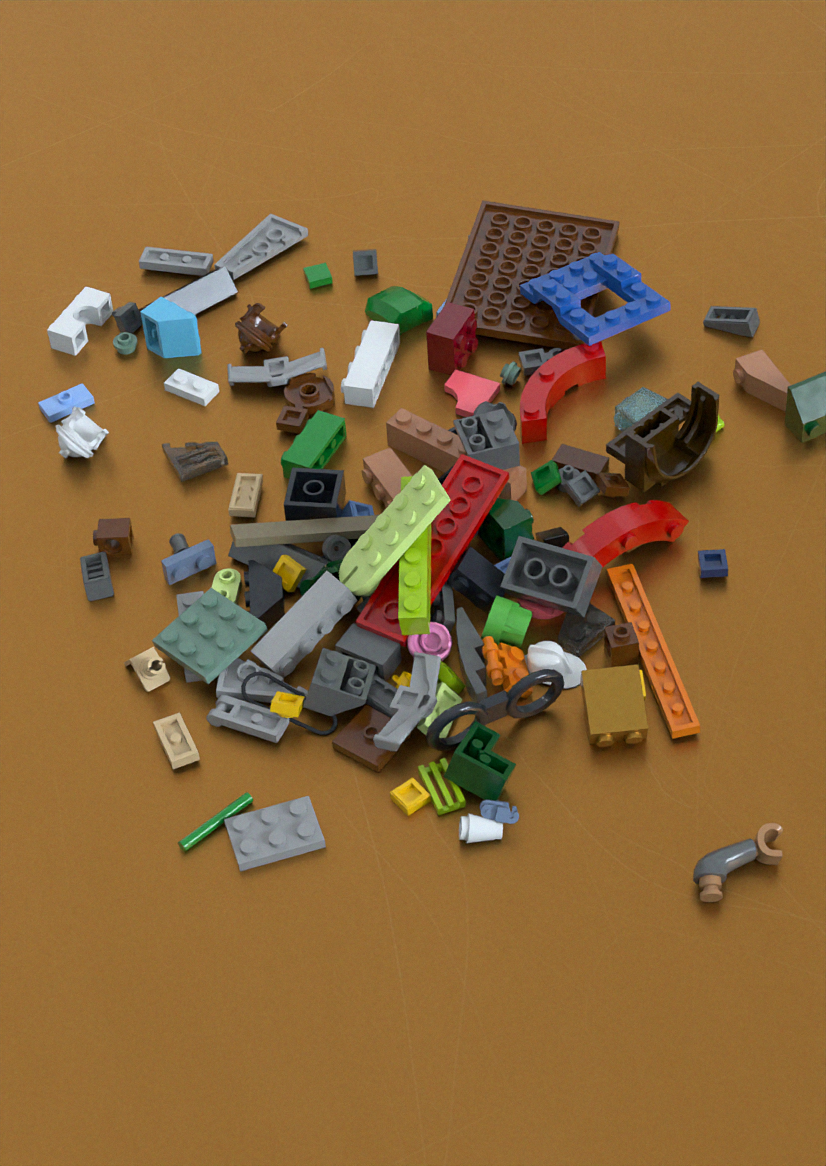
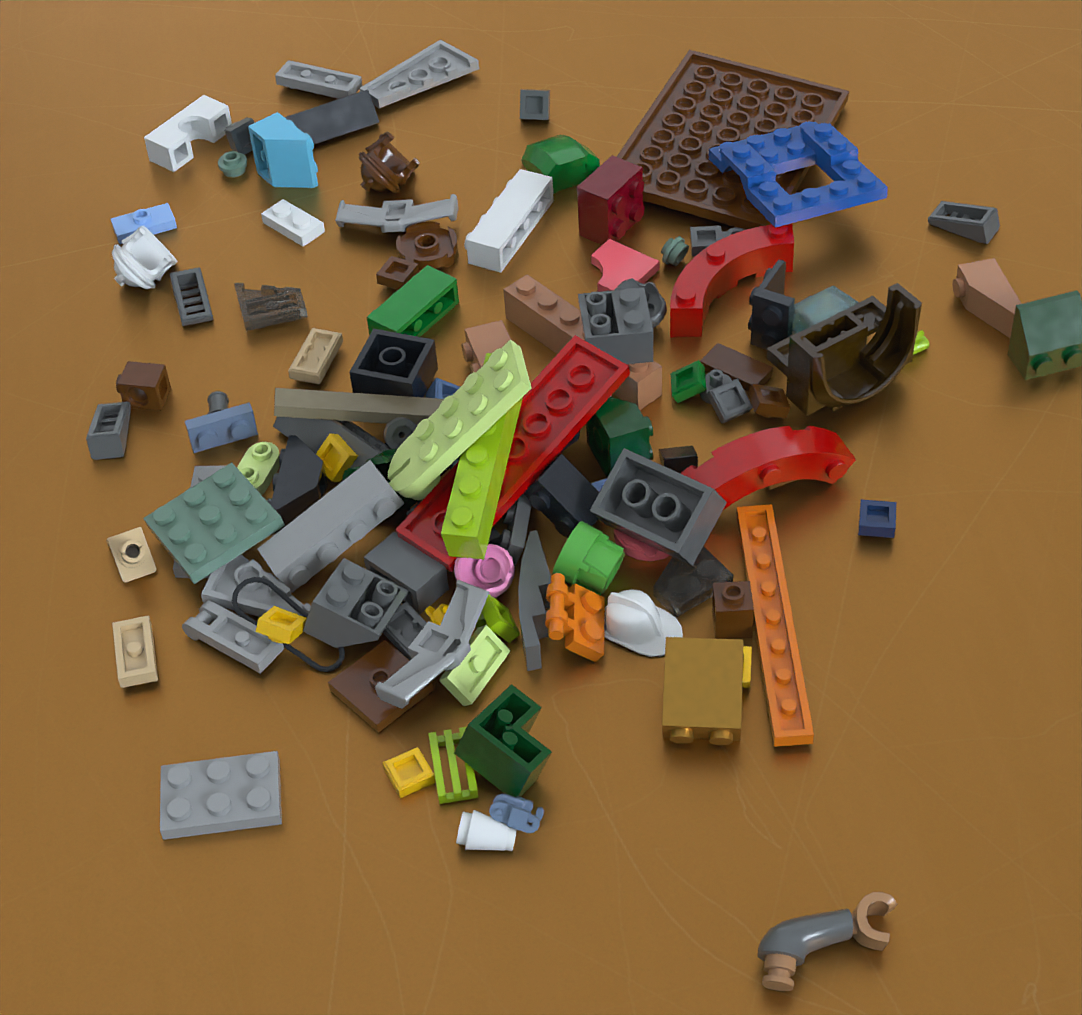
camera: 10 degrees right, 0 degrees up
green bar [178,792,253,852] -> none
green tile [303,263,333,289] -> none
black bar [426,669,565,751] -> none
none -> dark grey slope [170,267,213,326]
none -> black bracket [748,260,795,350]

